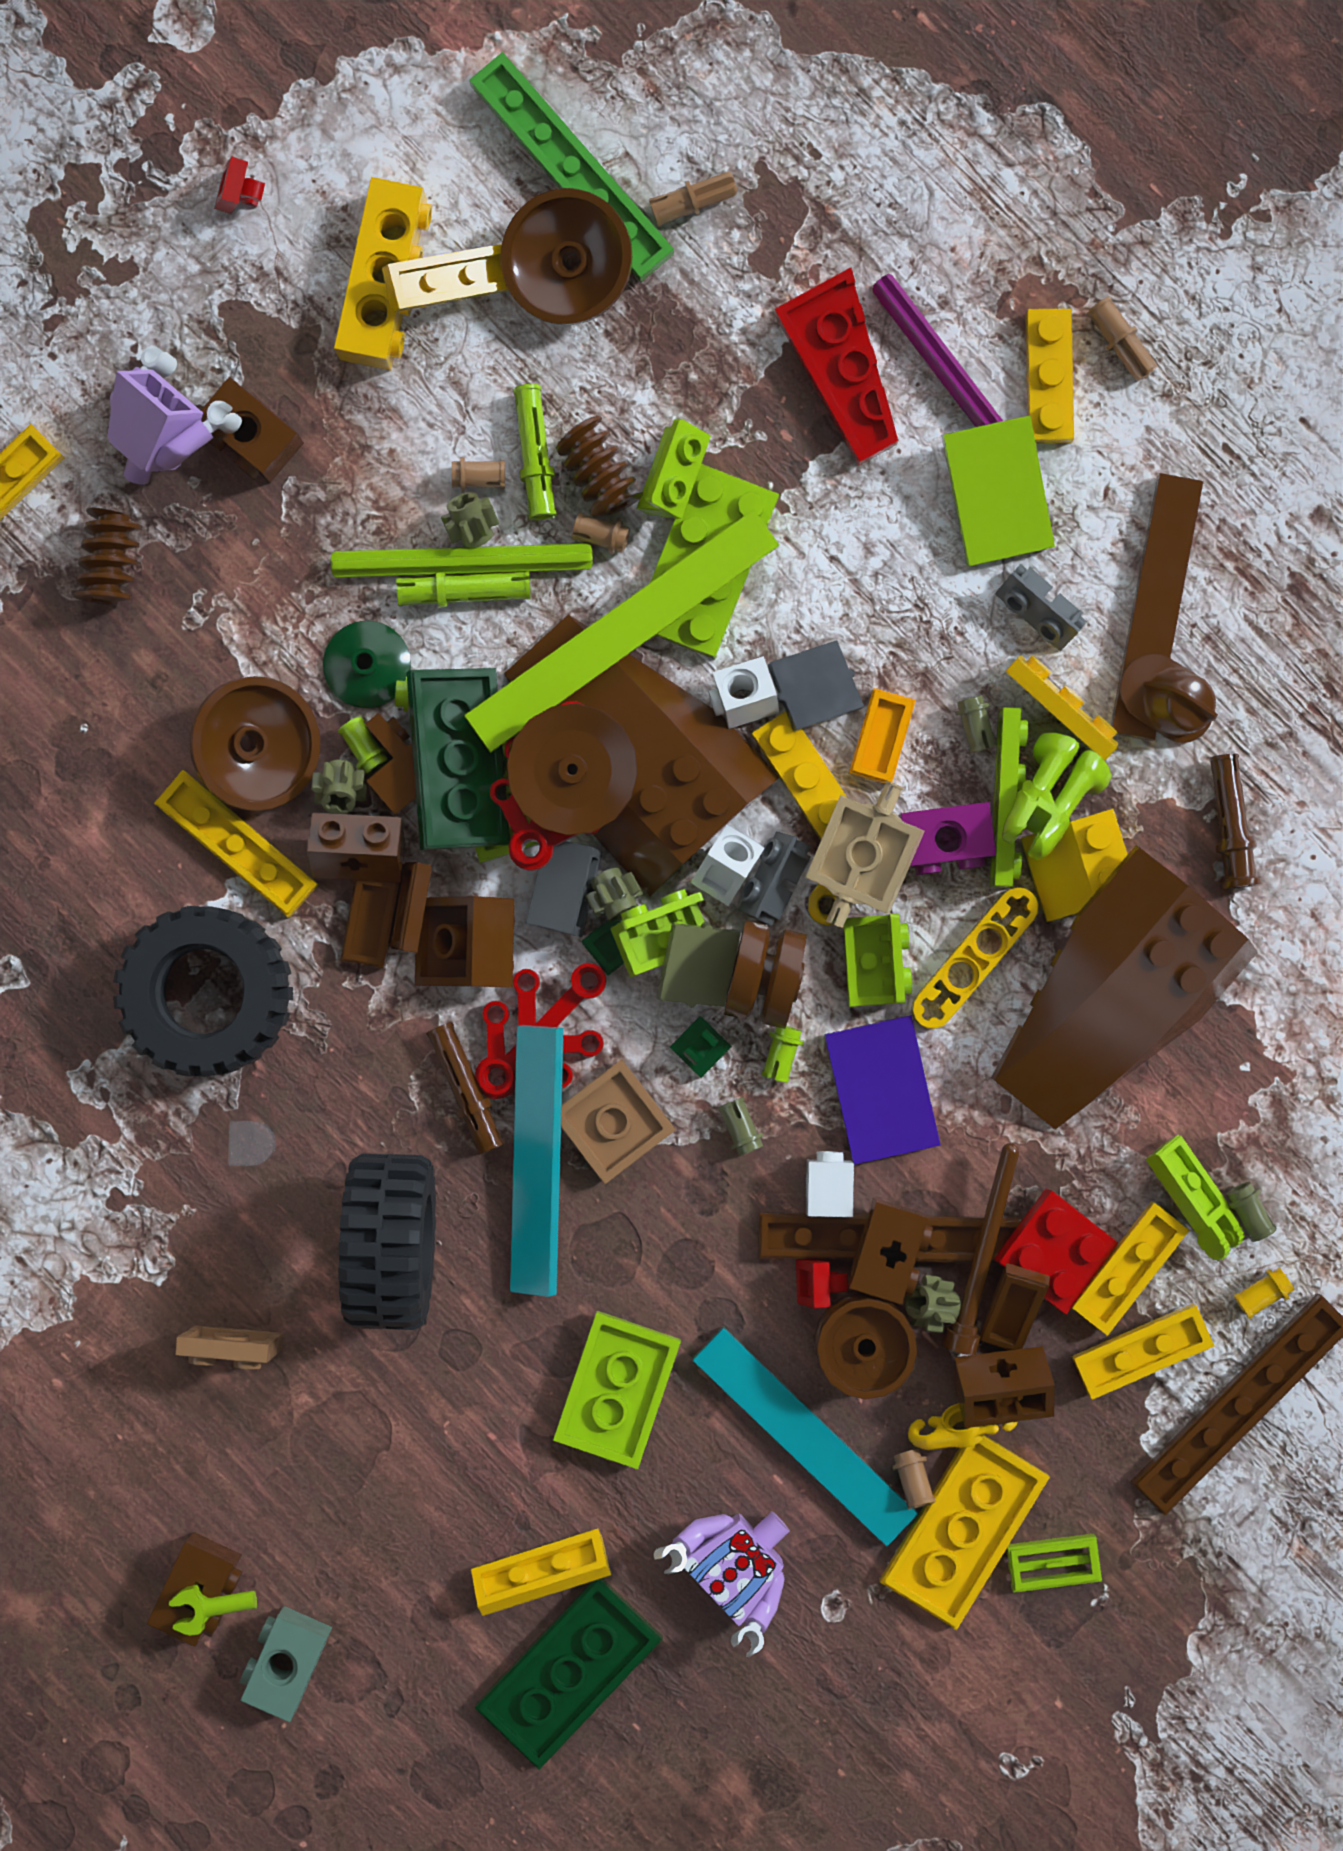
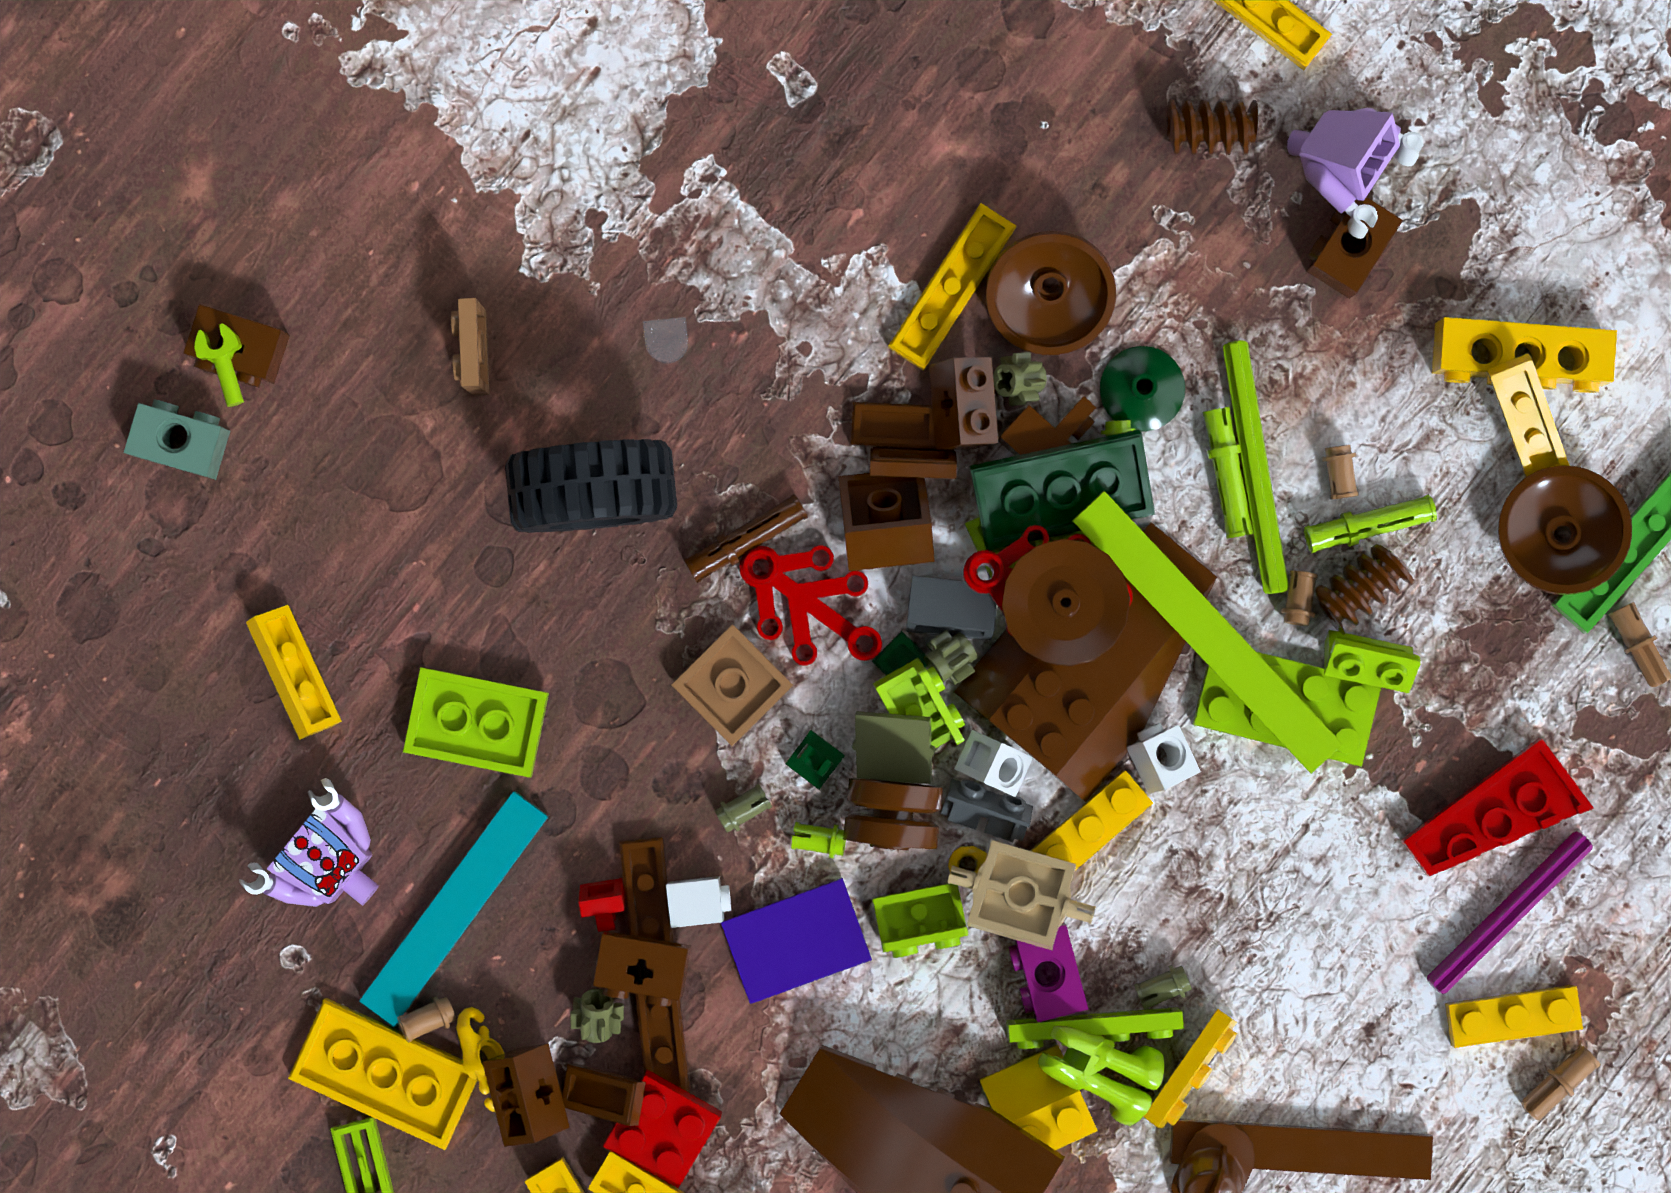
camera: 80 degrees right, 0 degrees up
black tyre [113,906,293,1077] -> none
red tile [214,156,265,214] -> none
lime pin [338,717,389,776] -> none
olive gear [441,492,499,548] -> none
dark green tile [475,1578,663,1770] -> none
teal tile [510,1025,564,1297] -> none
black piece [767,640,864,732] -> none
reddish brown wheel [814,1292,917,1400] -> none
light orange tile [848,688,916,784] -> none
yellow beam [911,887,1038,1029] -> none
lime tile [941,415,1055,566] -> none
reddish brown piece [941,1143,1019,1355] -> none
dark grey hinge [995,564,1087,652] -> none

